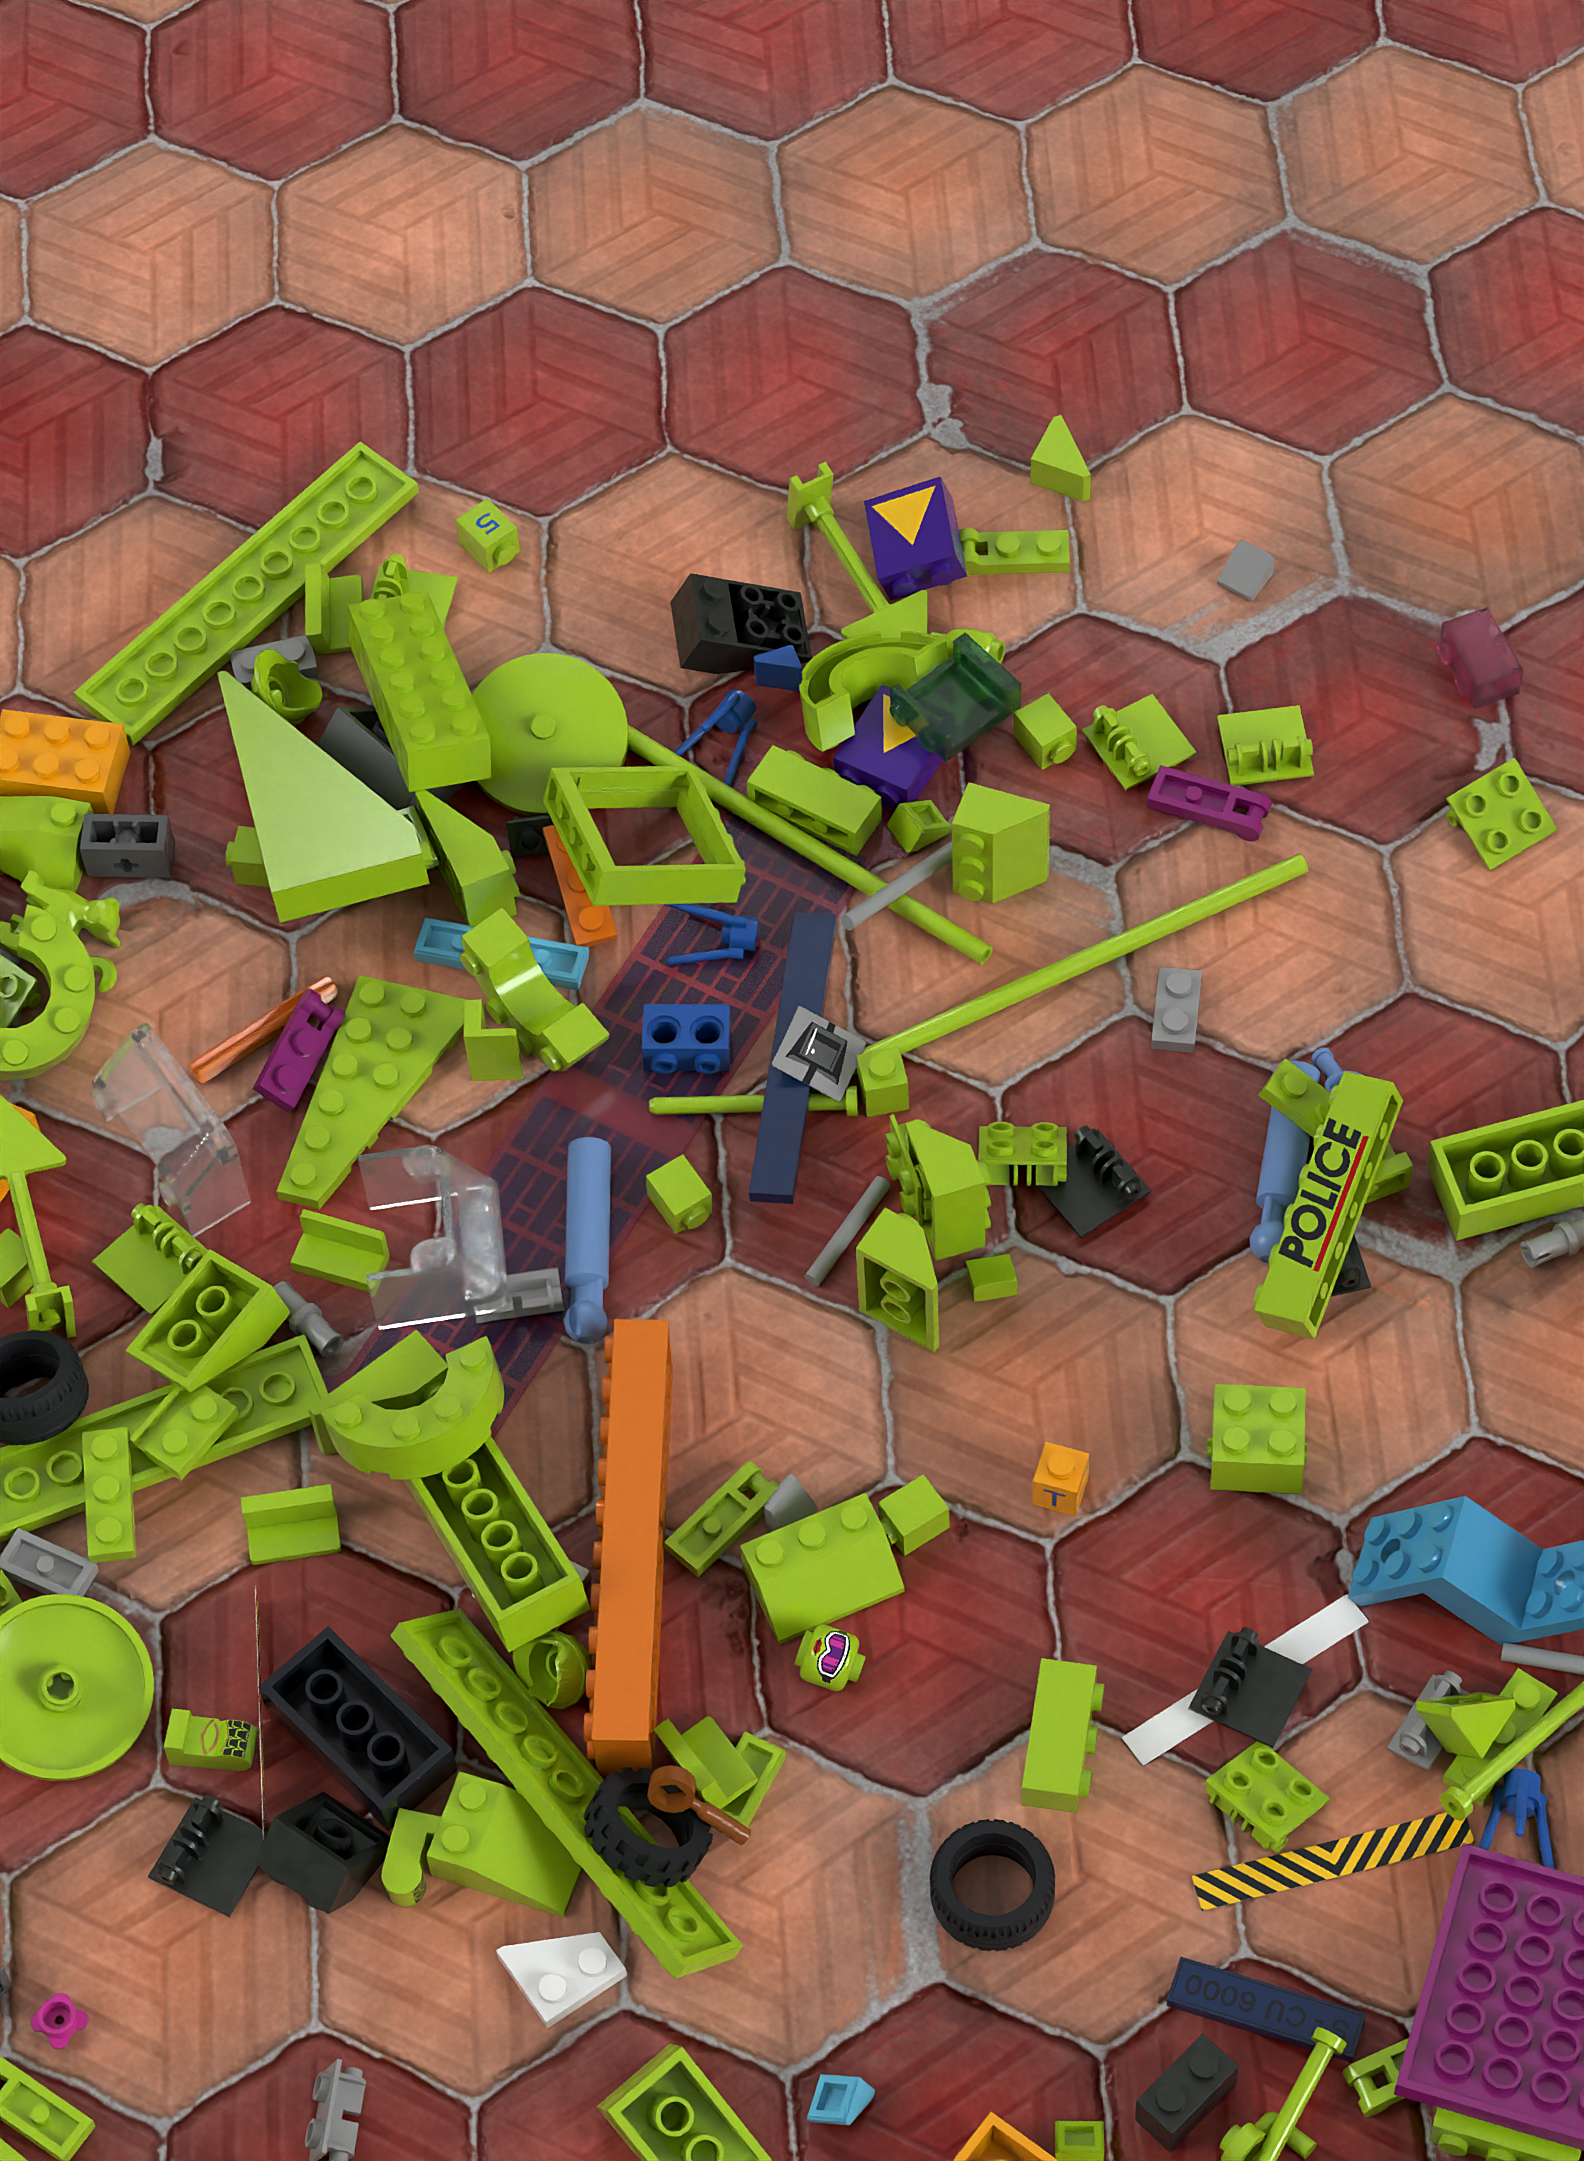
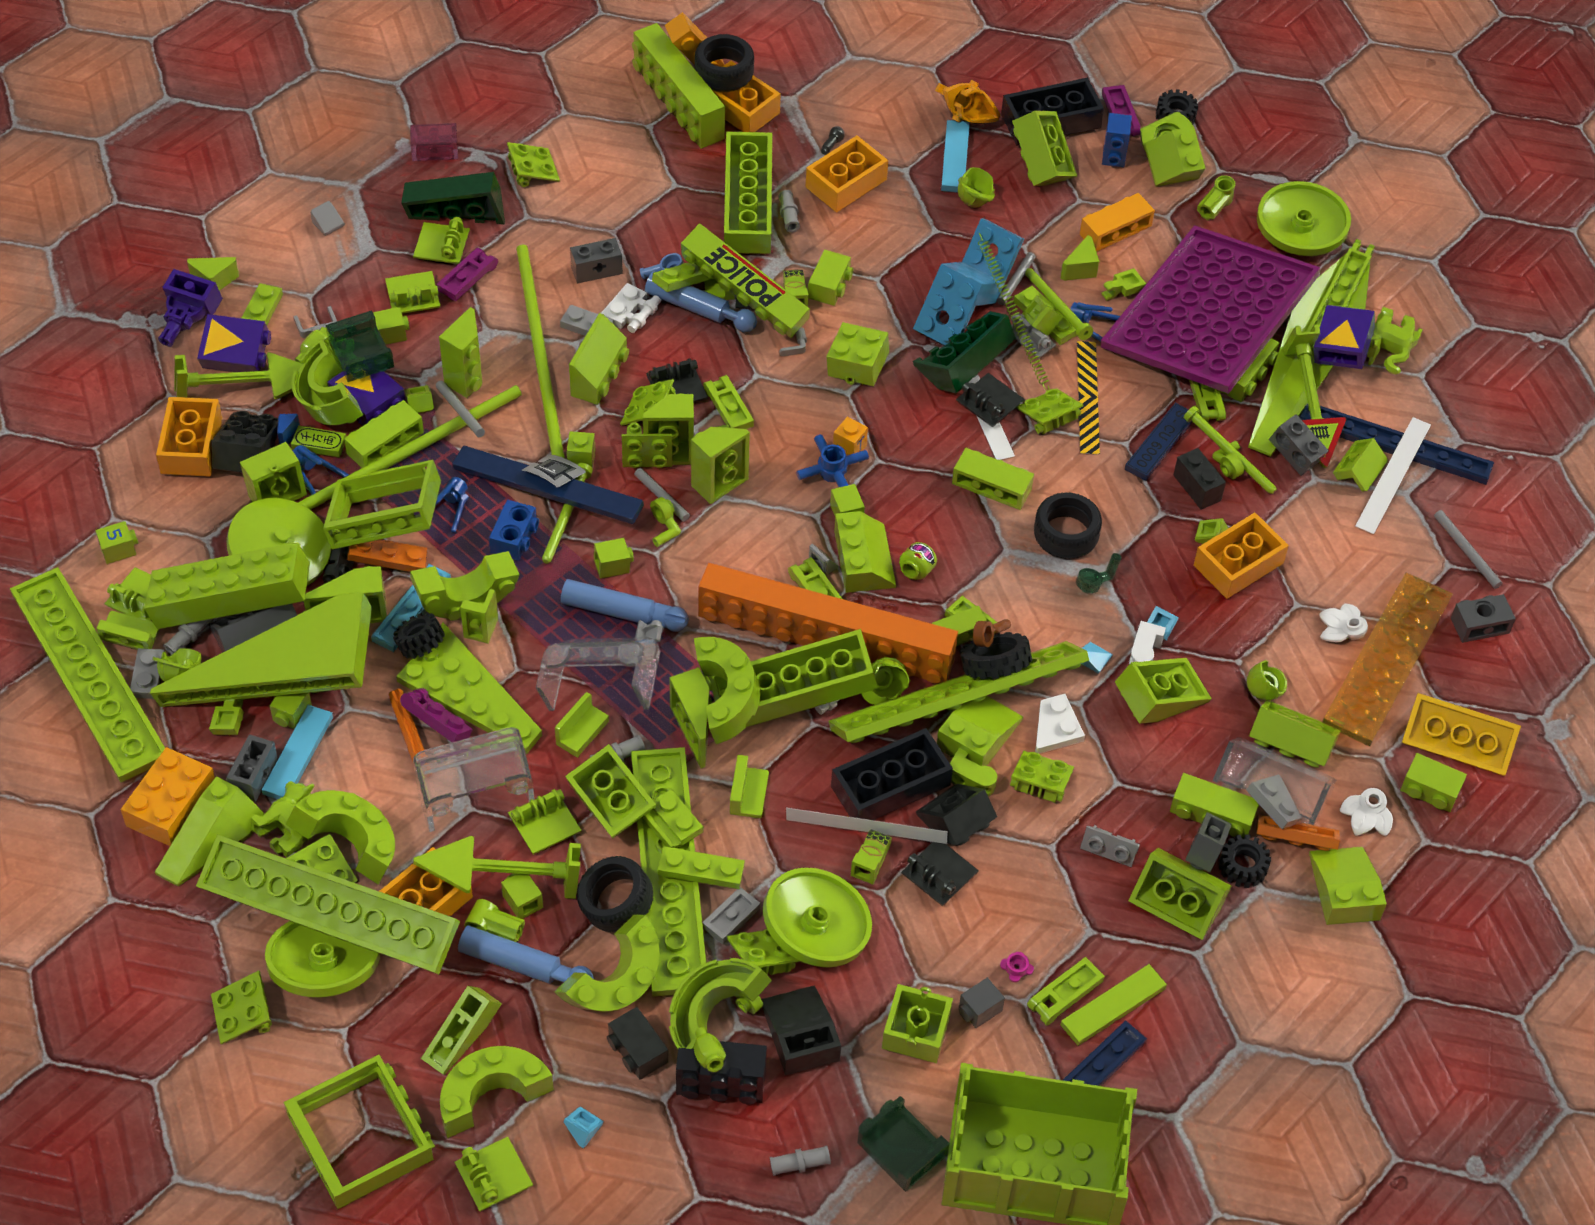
camera: 80 degrees left, 5 degrees down
none -> light orange brick [156,397,222,476]
none -> dark purple brick [158,269,223,347]
none -> light grey pin [163,619,213,655]
none -> lime plate [209,699,244,735]
none -> lime brick [240,442,307,502]
none -> medium azure tile [262,705,333,799]
none -> lime tile [291,425,347,457]
none -> light grey piece [293,306,338,338]
none -> black tyre [393,612,445,659]
none -> dark green wedge [401,172,505,224]
none -> lime slope [569,313,629,405]
none -> dark grey brick [570,238,623,284]
none -> white plate [601,283,661,333]
none -> lime plate [650,497,681,547]
none -> lime plate [703,375,754,429]
none -> light grey piece [773,327,807,356]
none -> lime leg [783,269,809,307]
none -> blue bar [796,434,869,487]
none -> lime brick [808,249,853,306]
none -> dark green wedge [913,311,1016,393]
none -> lime piece [978,233,1050,391]
none -> lime hinge [1010,751,1074,803]
none -> clear green plate [1076,553,1122,593]
none -> medium azure slope [1081,642,1113,674]
none -> white leg [1129,621,1166,664]

